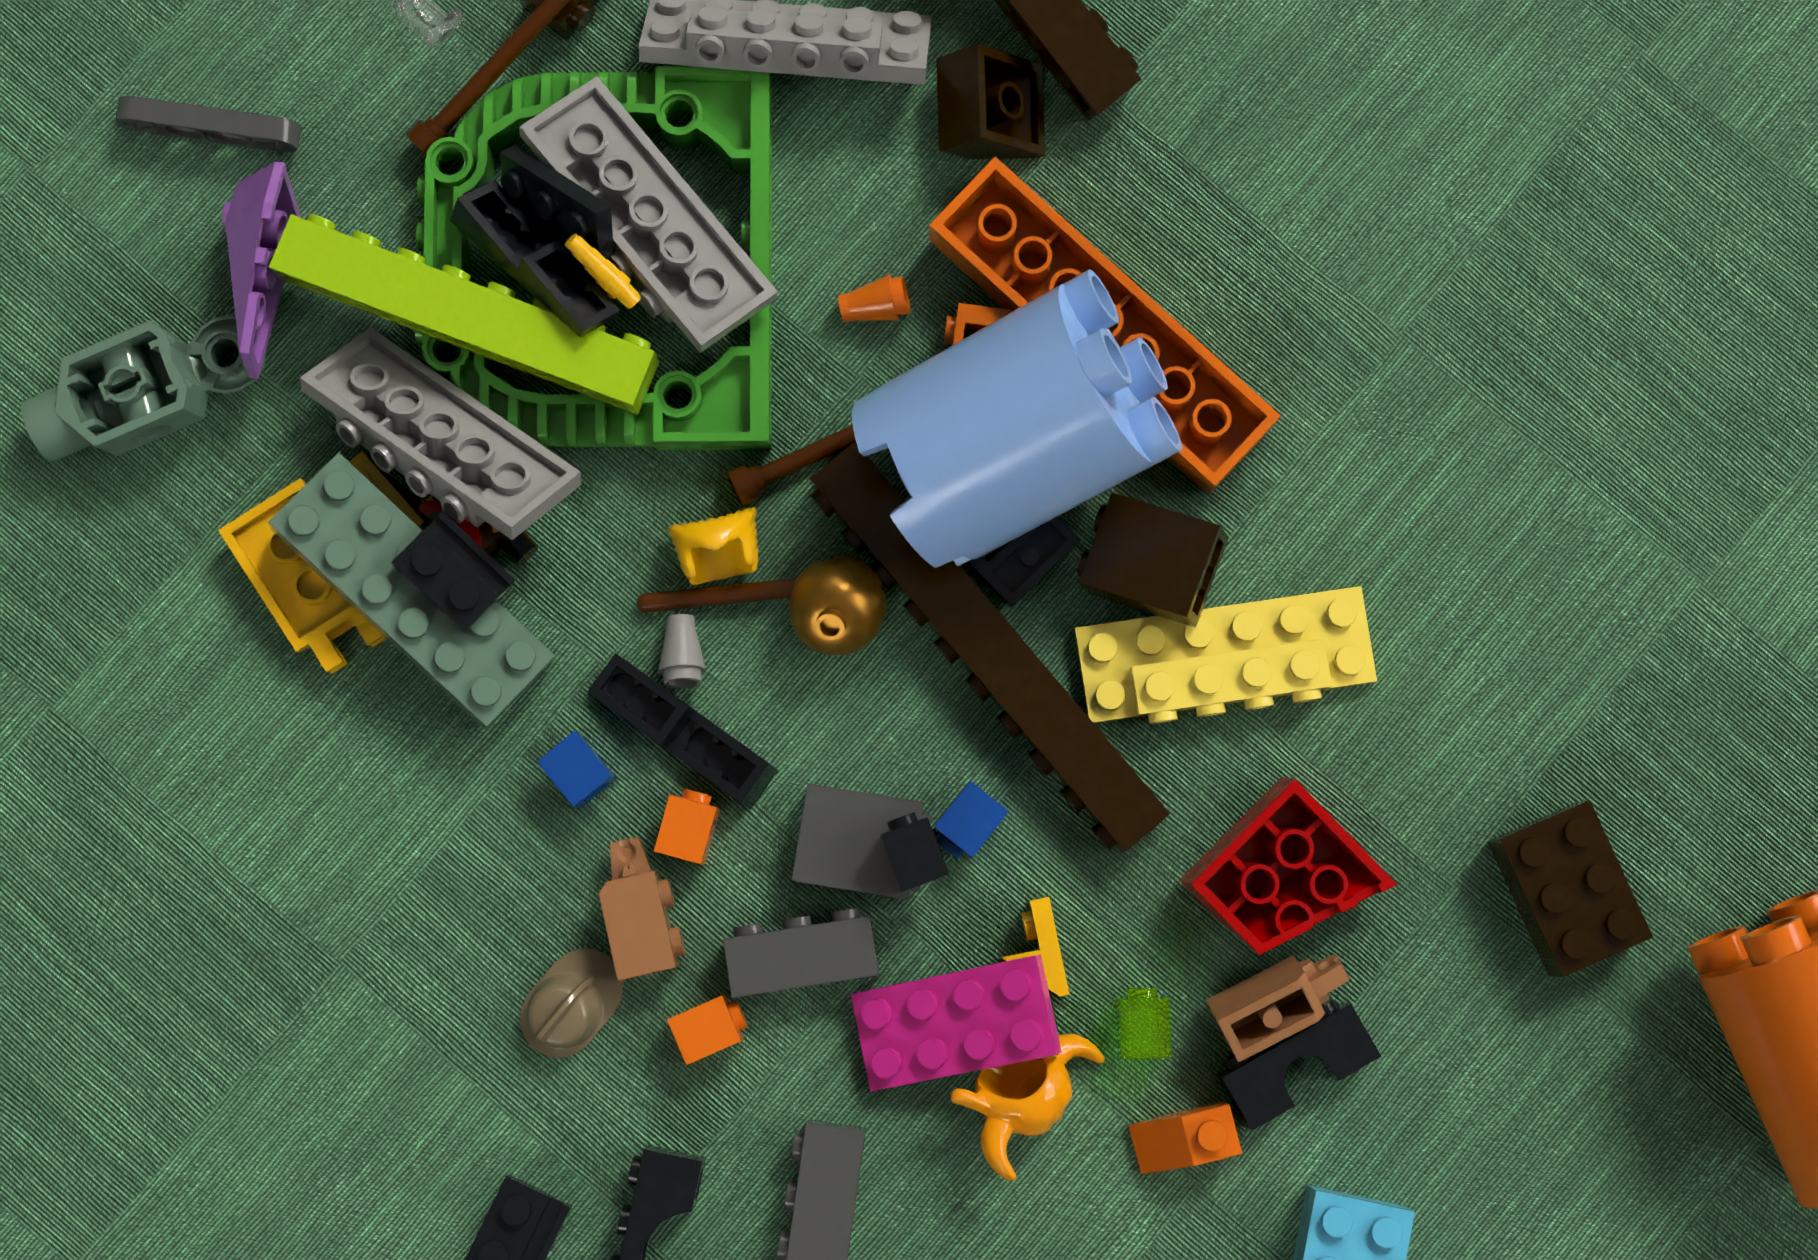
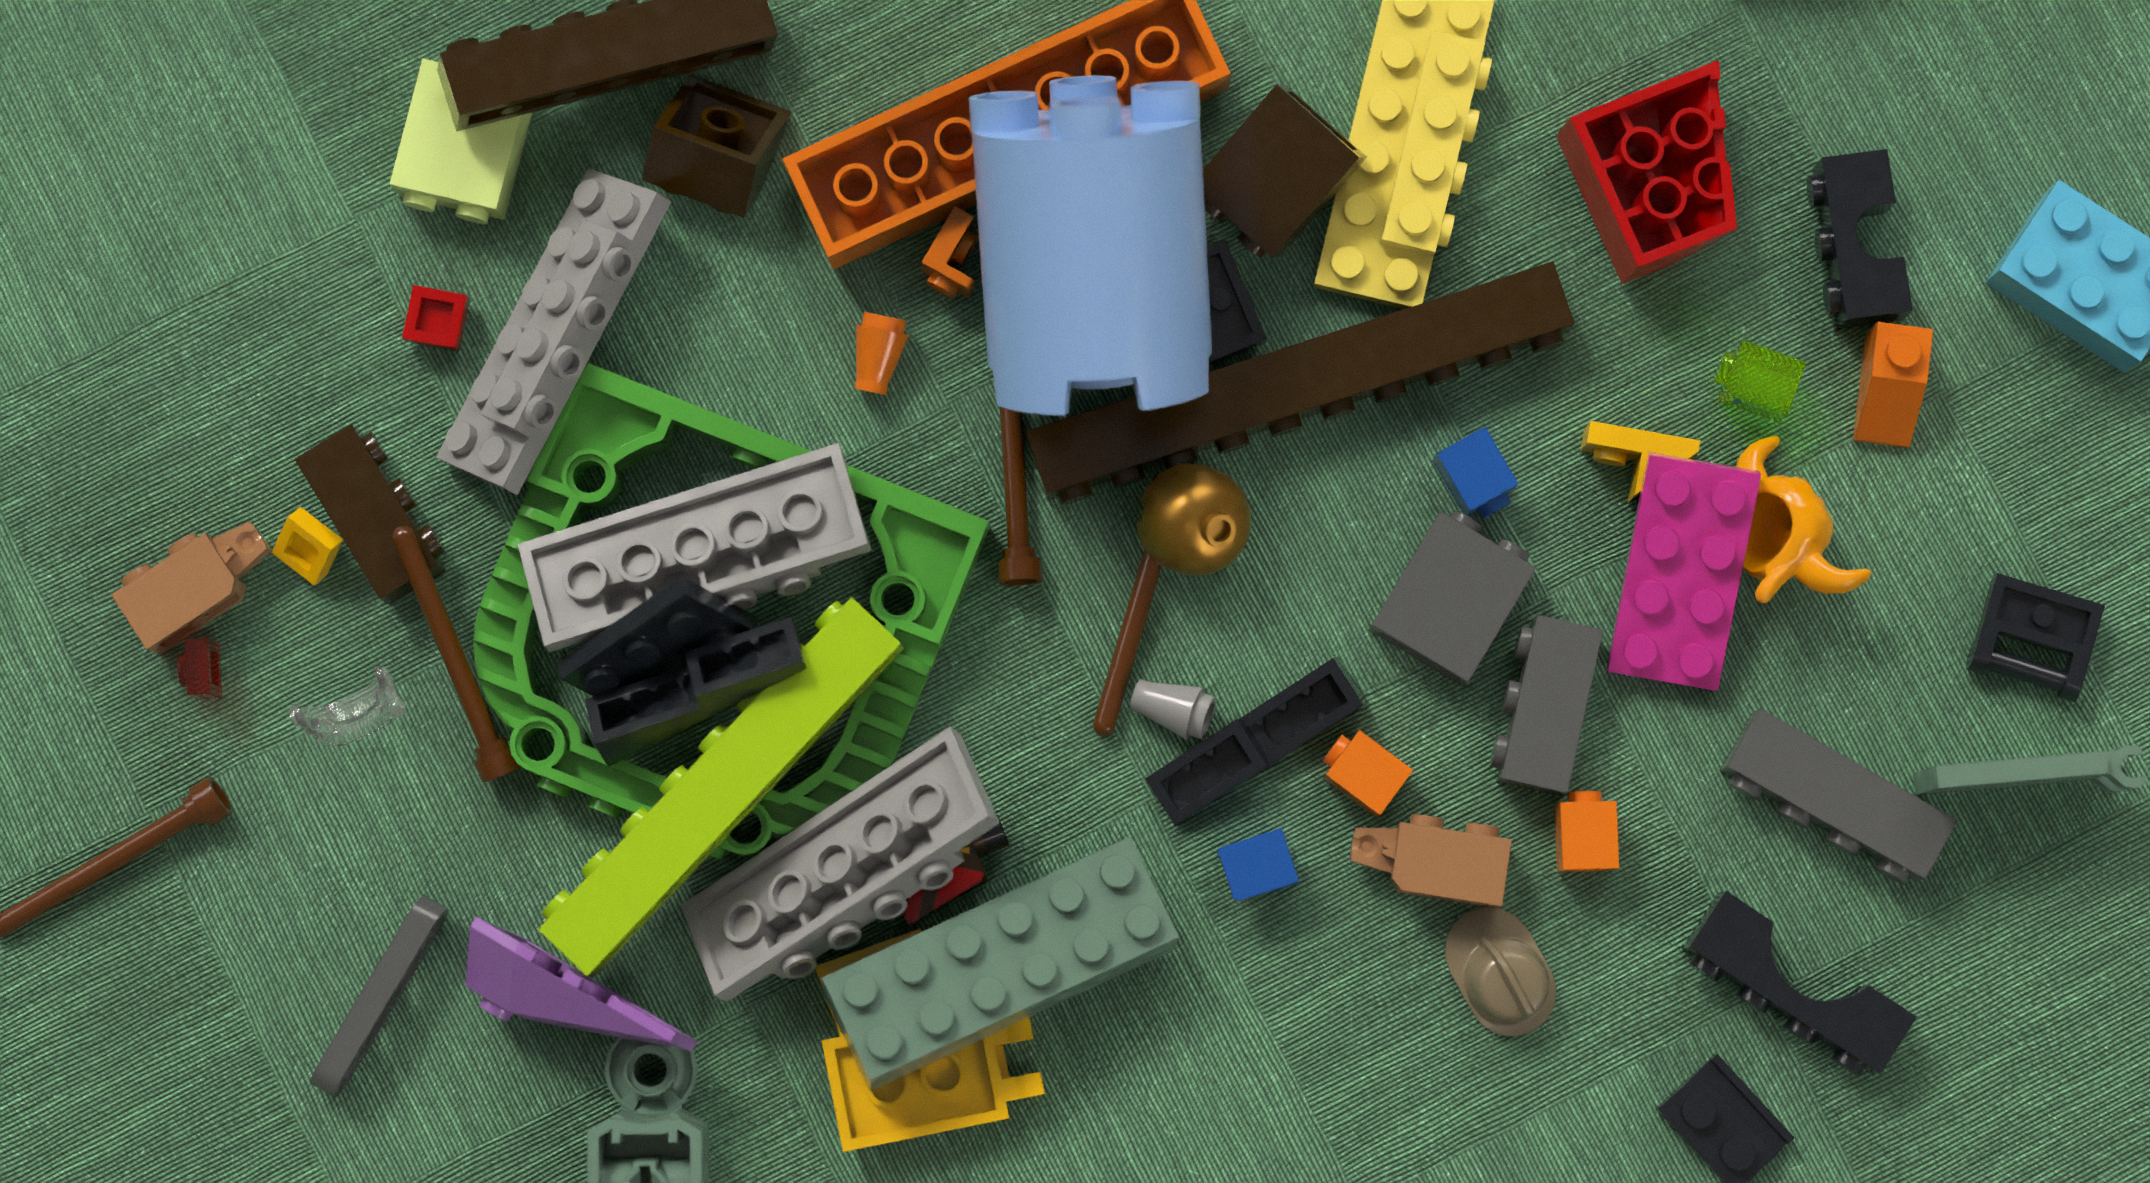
camera: 65 degrees left, 0 degrees up
black plate [391,511,515,633] -> none
yellow animal [565,234,641,309] -> none
yellow hair [667,507,759,585] -> none
black brick [881,812,949,892] -> none
medium nougat hinge [1206,954,1350,1062] -> none

